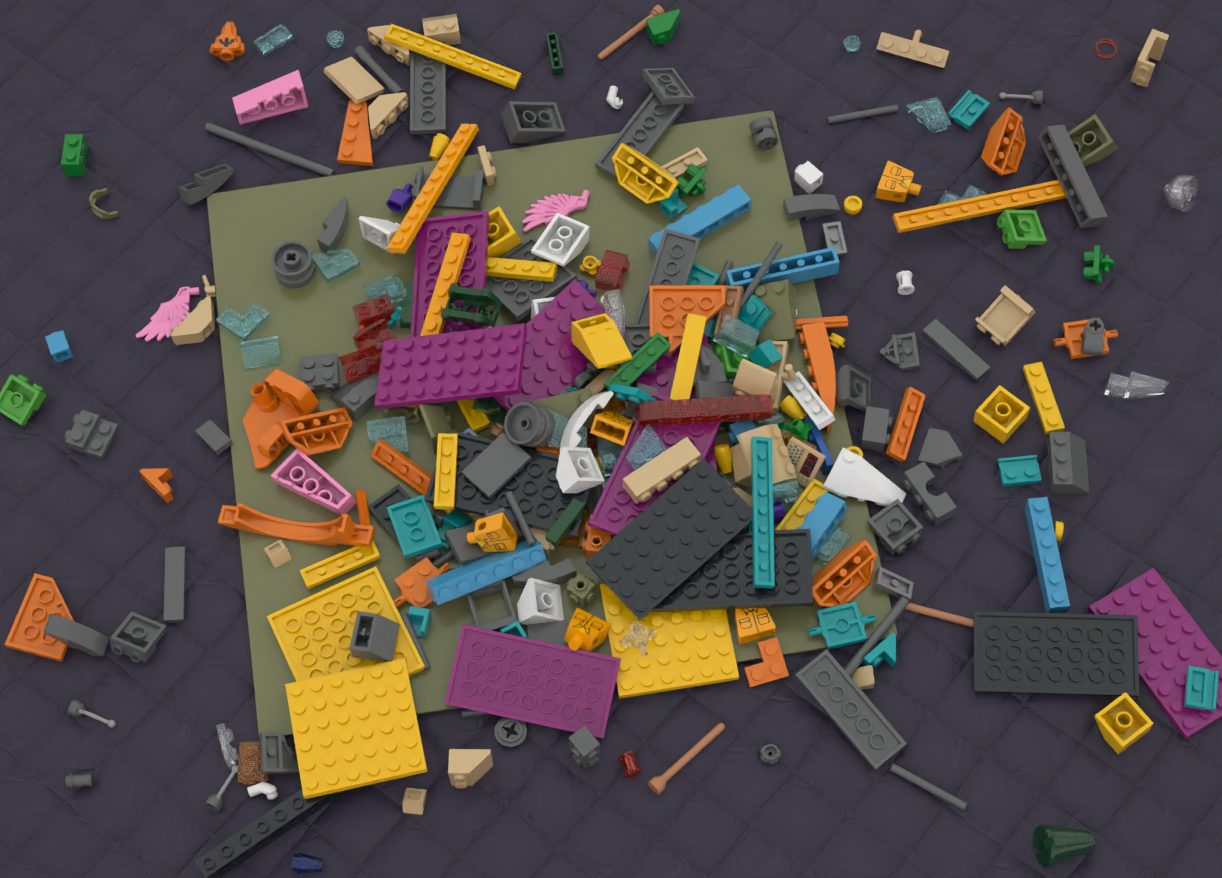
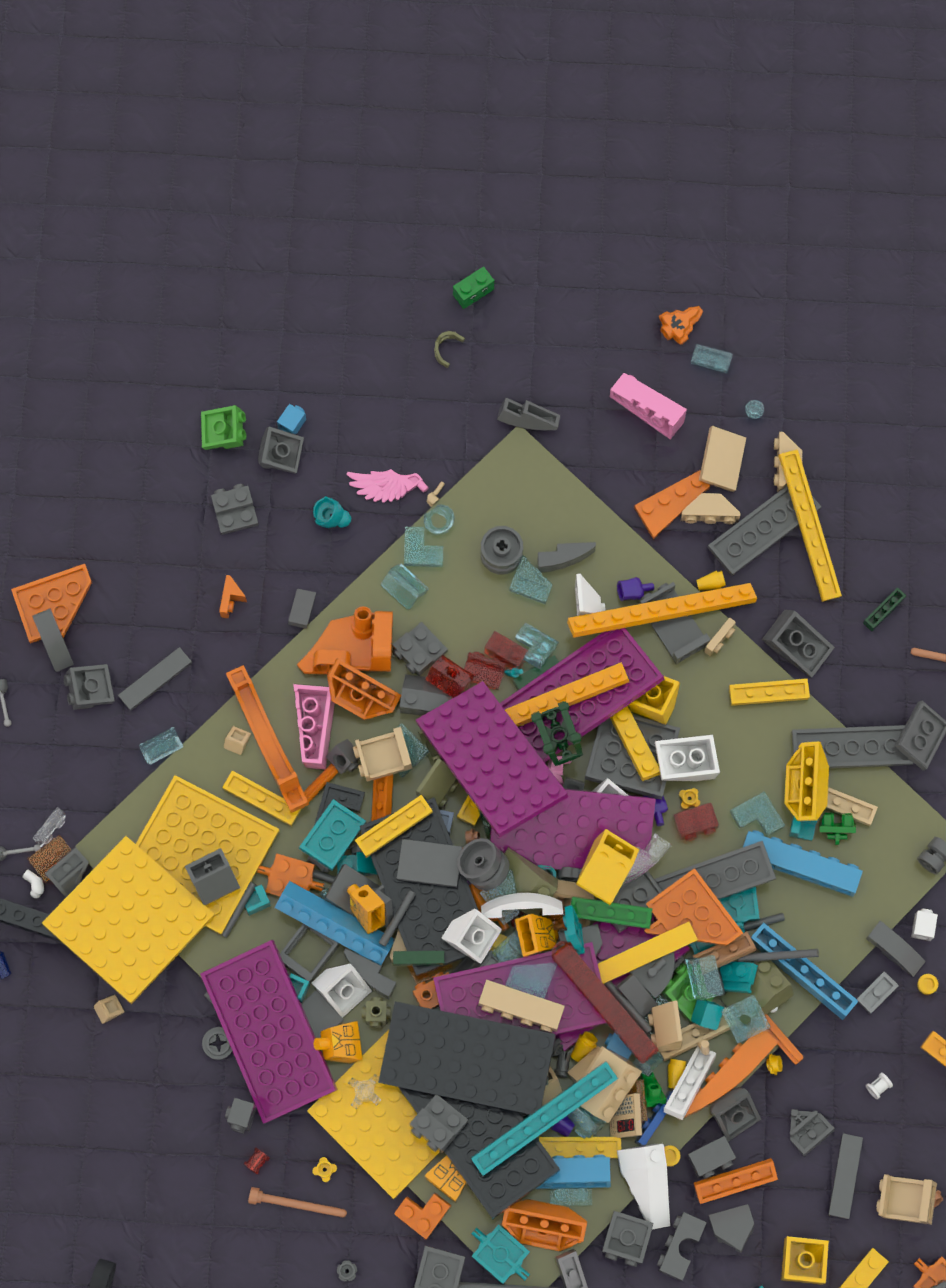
camera: 50 degrees right, 10 degrees up
tan slope [170,296,215,345] -> none
dark grey piece [205,122,335,176] -> none
dark grey piece [354,45,404,94] -> none
tan slope [422,14,461,45] -> none
tan slope [448,749,493,788] -> none
bright pink animal [522,190,590,233] -> none
white arm [606,86,623,109] -> none
none -> clear light blue slope [139,727,183,765]
none -> dark grey slope [258,427,304,474]
none -> yellow plate [312,1157,337,1182]
none -> teal piece [313,496,352,528]
none -> dark grey brick [326,739,360,774]
none -> tan panel [353,727,413,782]
none -> dark grey plate [410,1095,468,1153]
none -> clear light blue piece [424,504,455,534]
none -> clear light blue piece [721,994,771,1043]
none -> yellow plate [729,679,810,706]
none -> clear light blue plate [730,791,785,836]

